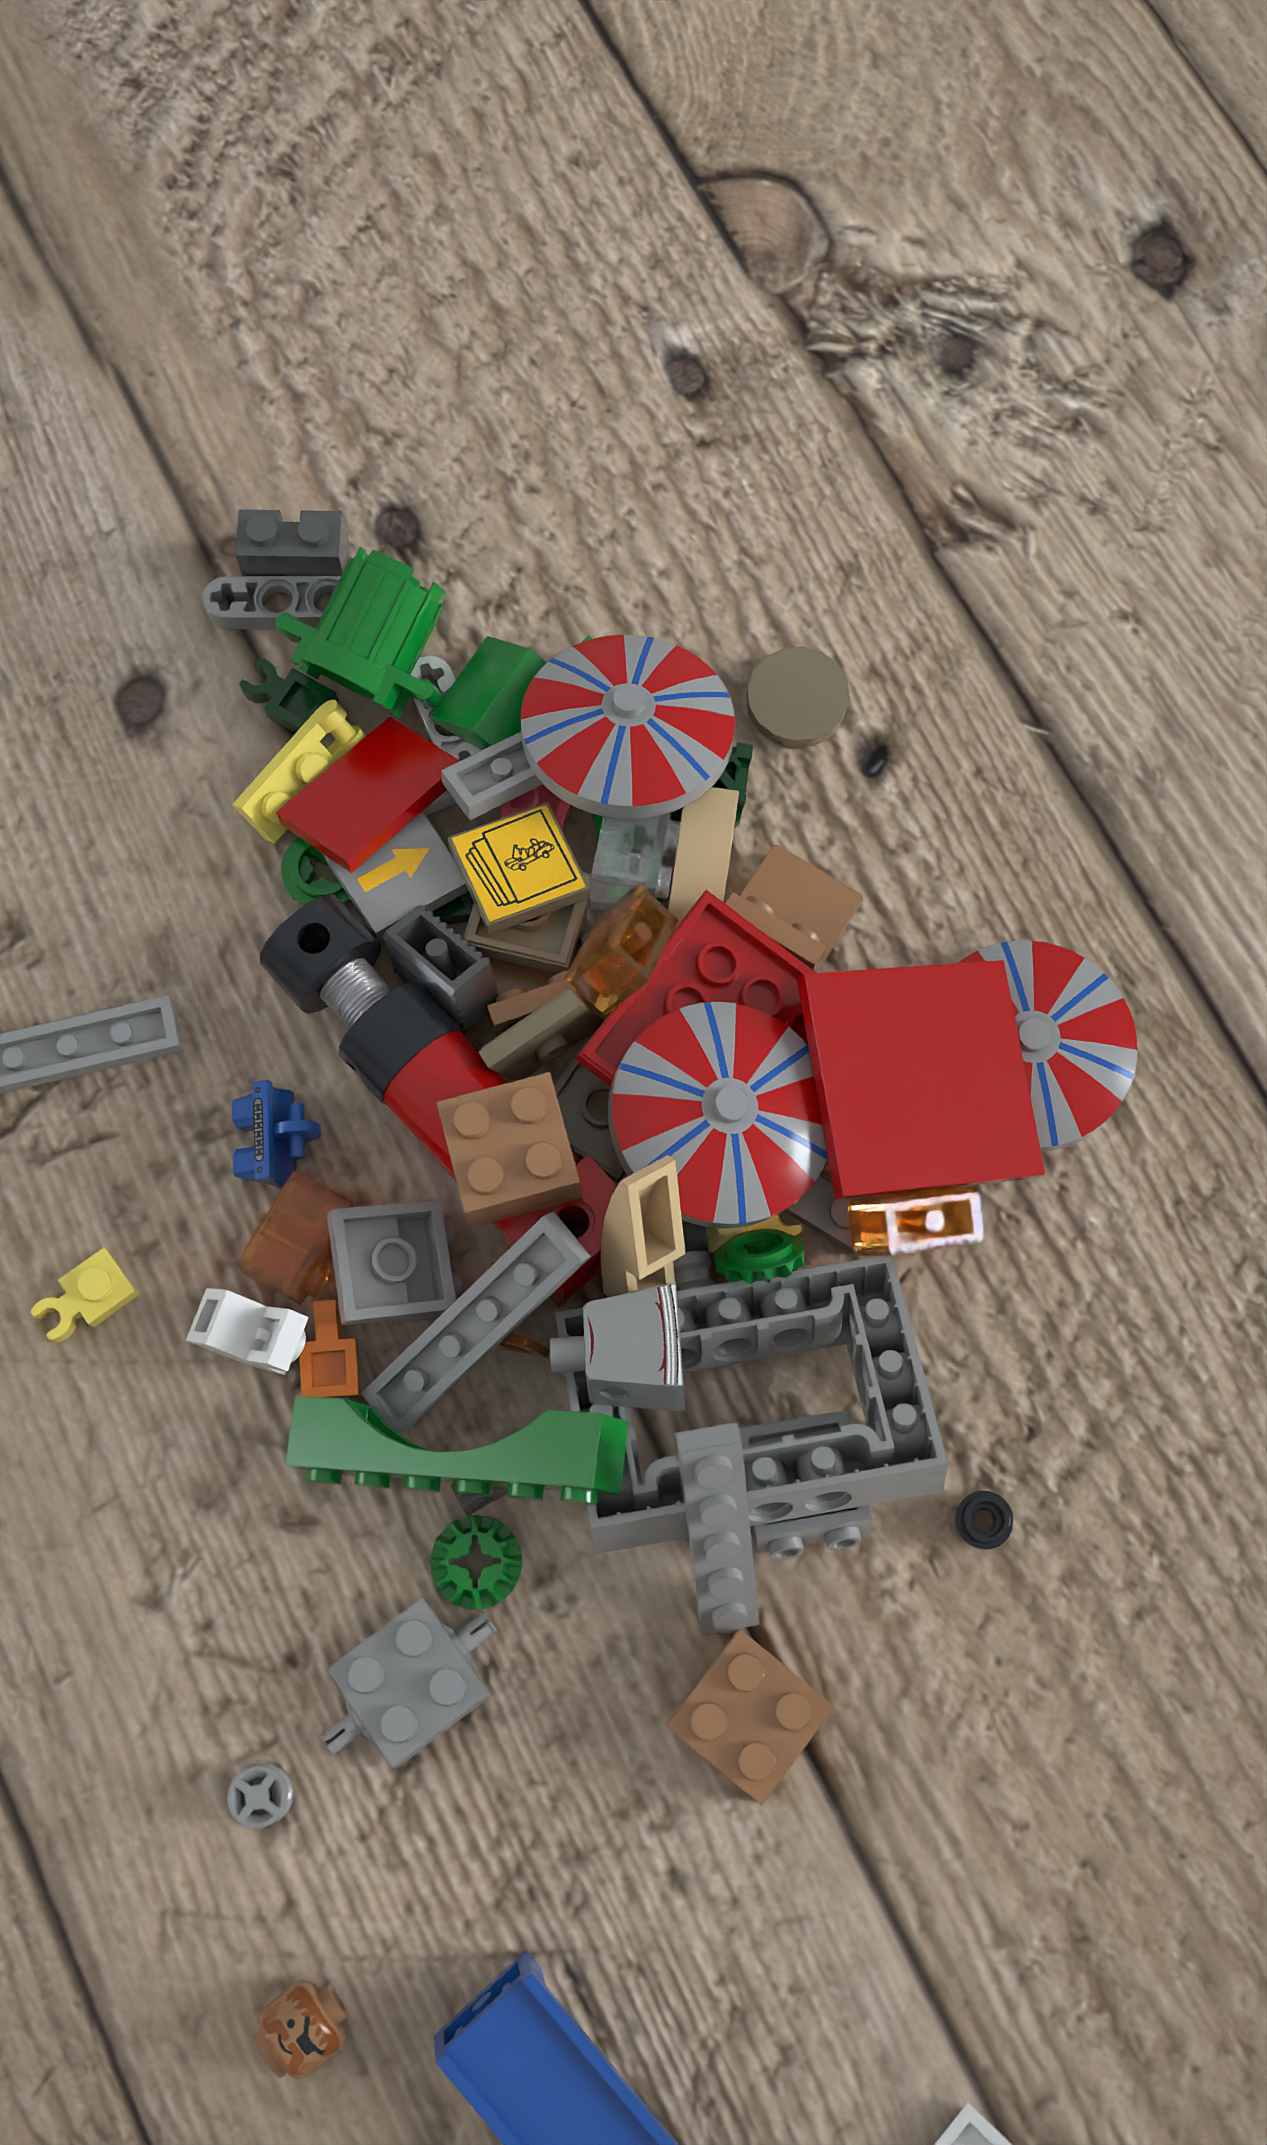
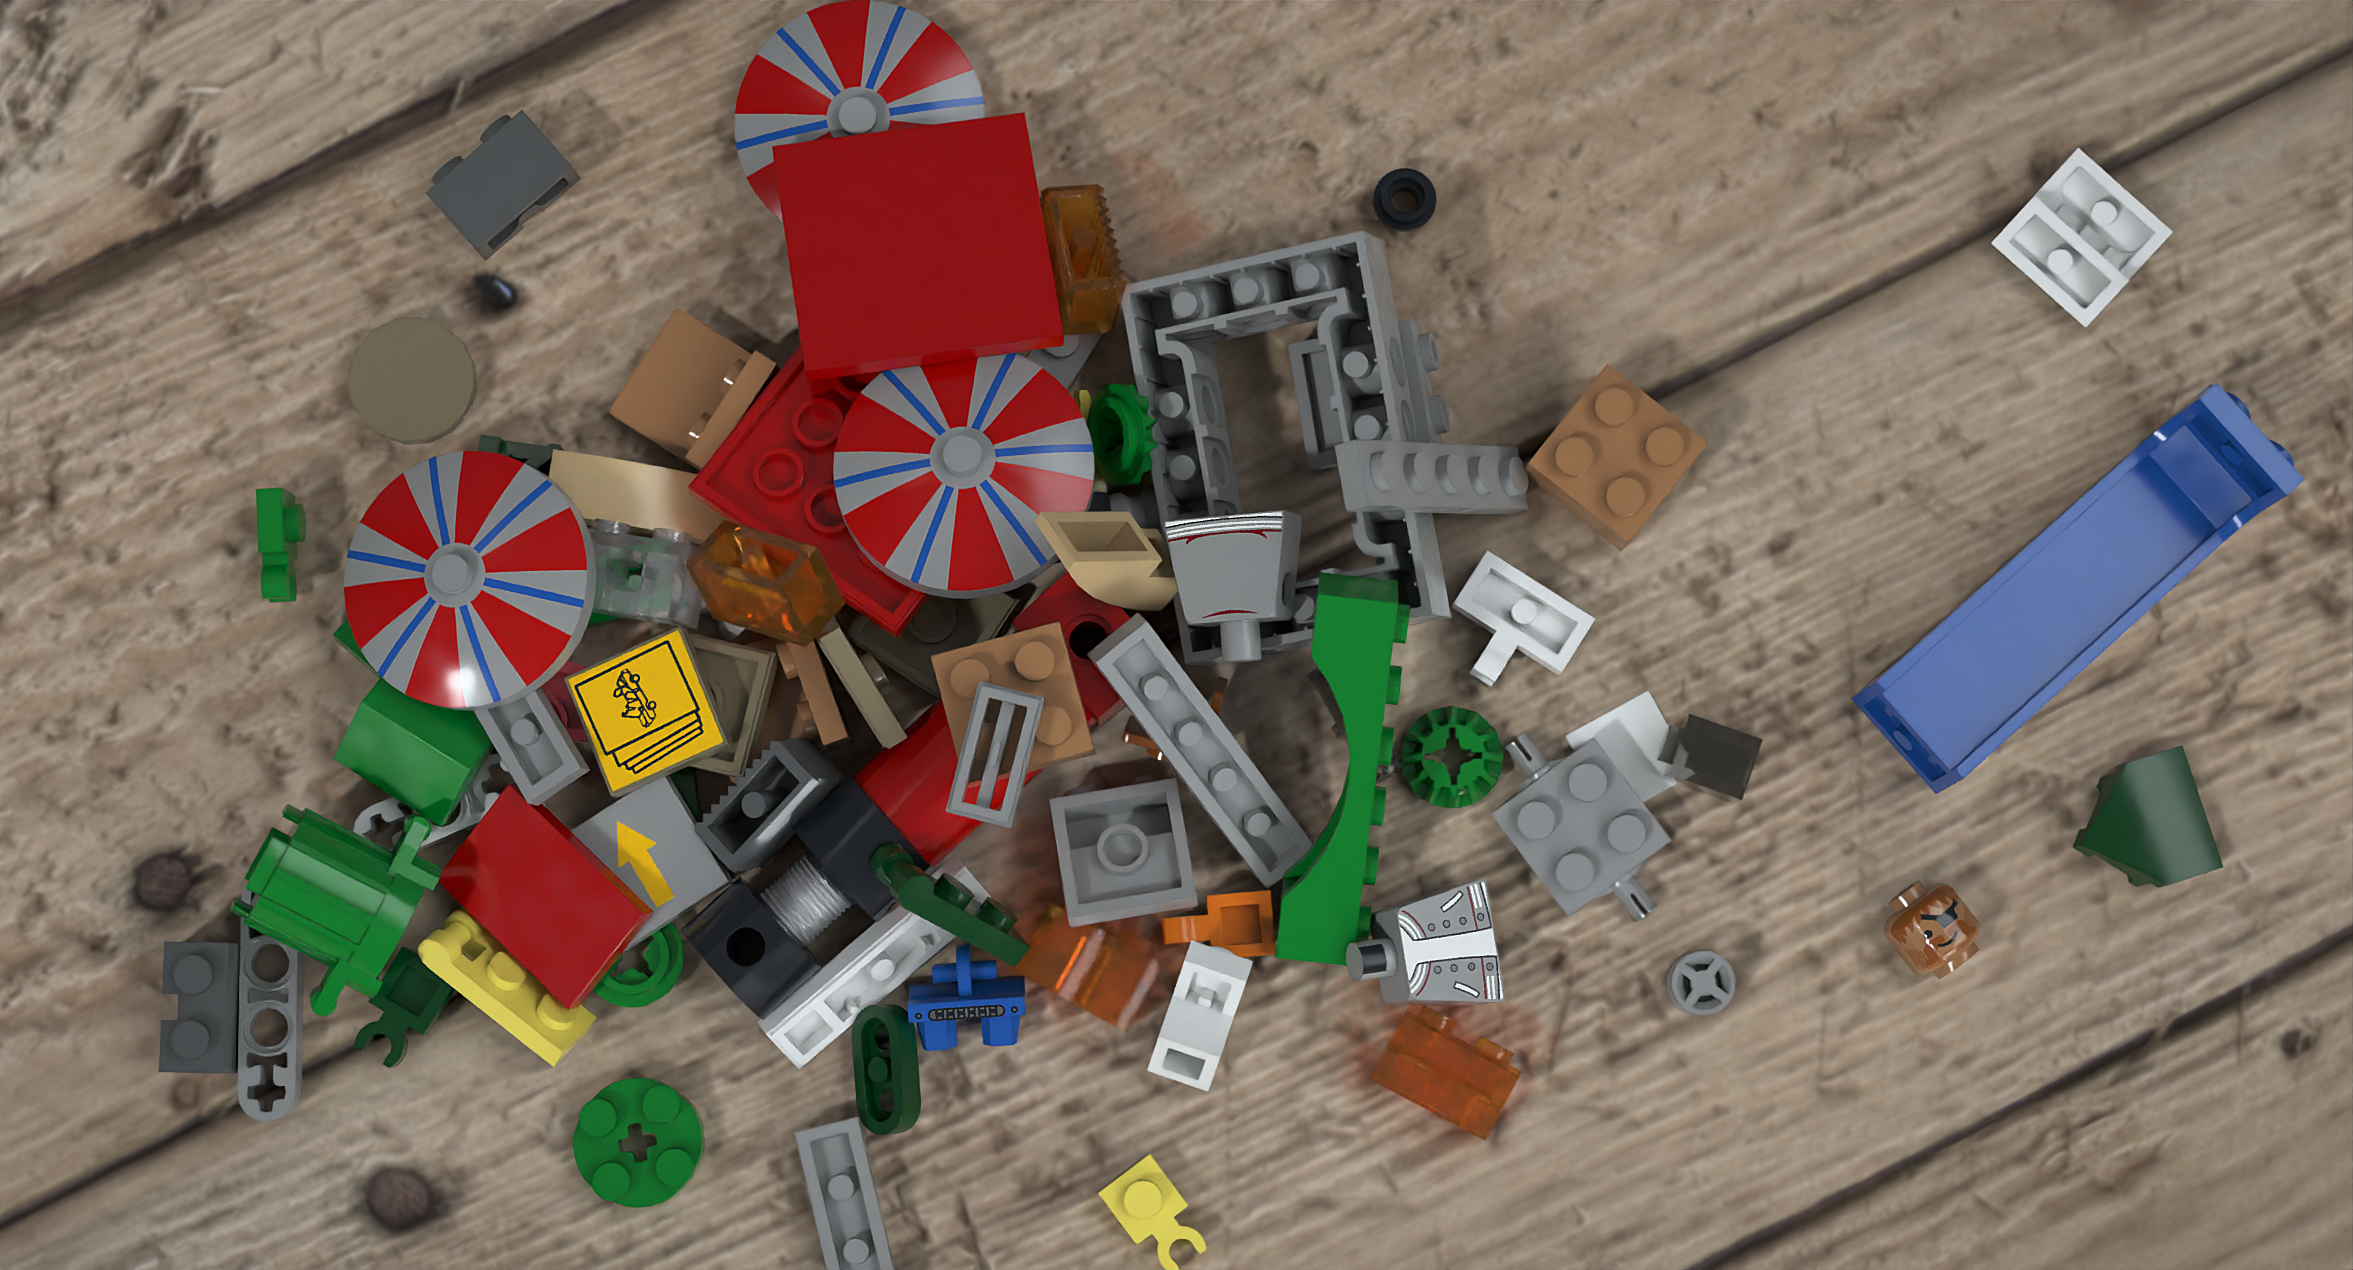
camera: 90 degrees left, 10 degrees up
none -> green plate [256,488,306,603]
none -> dark grey brick [426,110,580,261]
none -> green plate [573,1078,705,1208]
none -> white plate [757,855,992,1069]
none -> dark green plate [851,1004,921,1135]
none -> dark green plate [870,843,1030,967]
none -> light grey tile [945,681,1045,829]
none -> light grey torso [1346,879,1506,1007]
none -> clear orange brick [1368,1005,1521,1141]
none -> white plate [1451,550,1595,687]
none -> white sticker [1565,691,1694,802]
none -> clear smoke brick [1657,714,1763,804]

